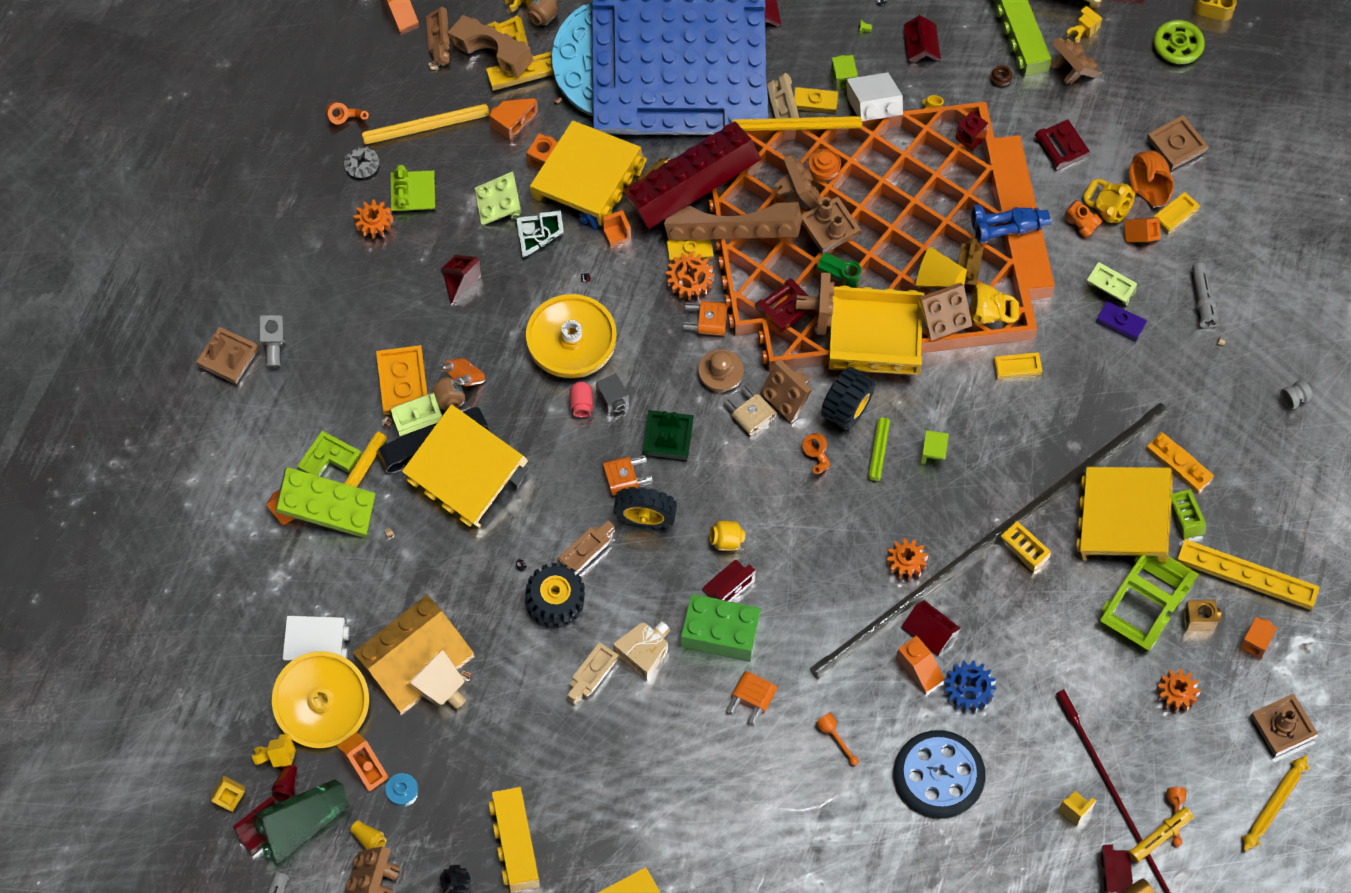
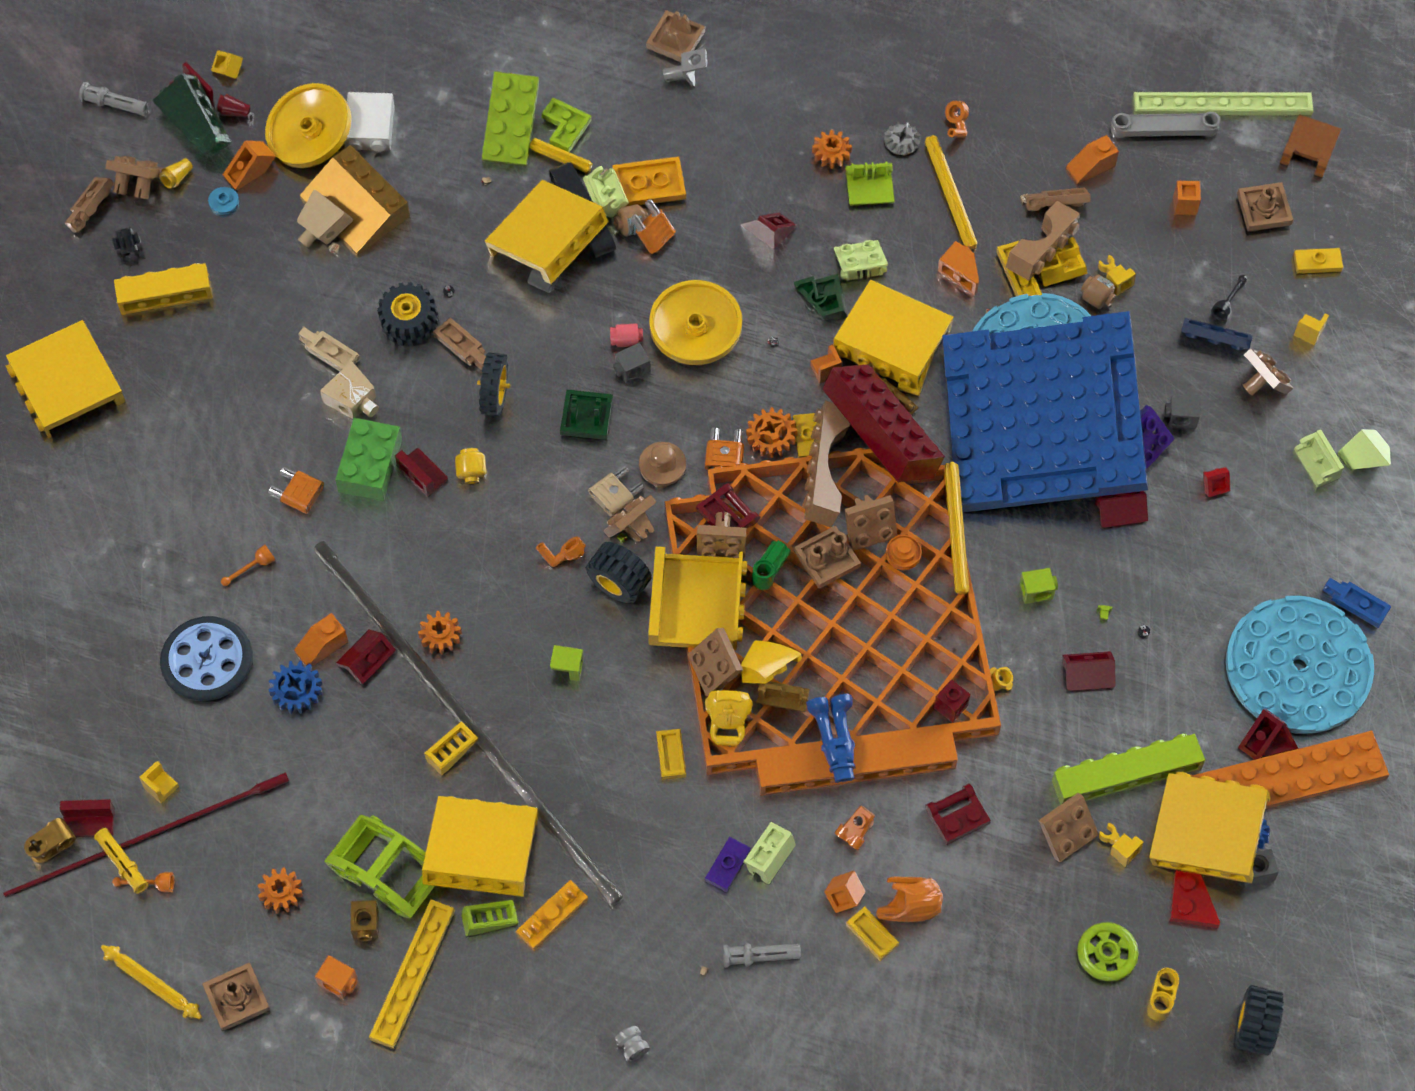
camera: 90 degrees right, 0 degrees up
yellow piece [251,733,296,768] -> none
orange brick [526,133,558,170] -> none
white bush [562,320,582,343] -> none
orange piece [602,455,653,496] -> none
tan plate [767,73,799,118] -> none
yellow plate [794,87,838,114] -> none
white brick [847,72,903,121] -> none
lime axle [868,417,890,481] -> none
reddish brown plate [991,65,1013,86] -> none
yellow piece [1083,179,1135,223] -> none
medium nougat plate [1147,115,1209,170] -> none

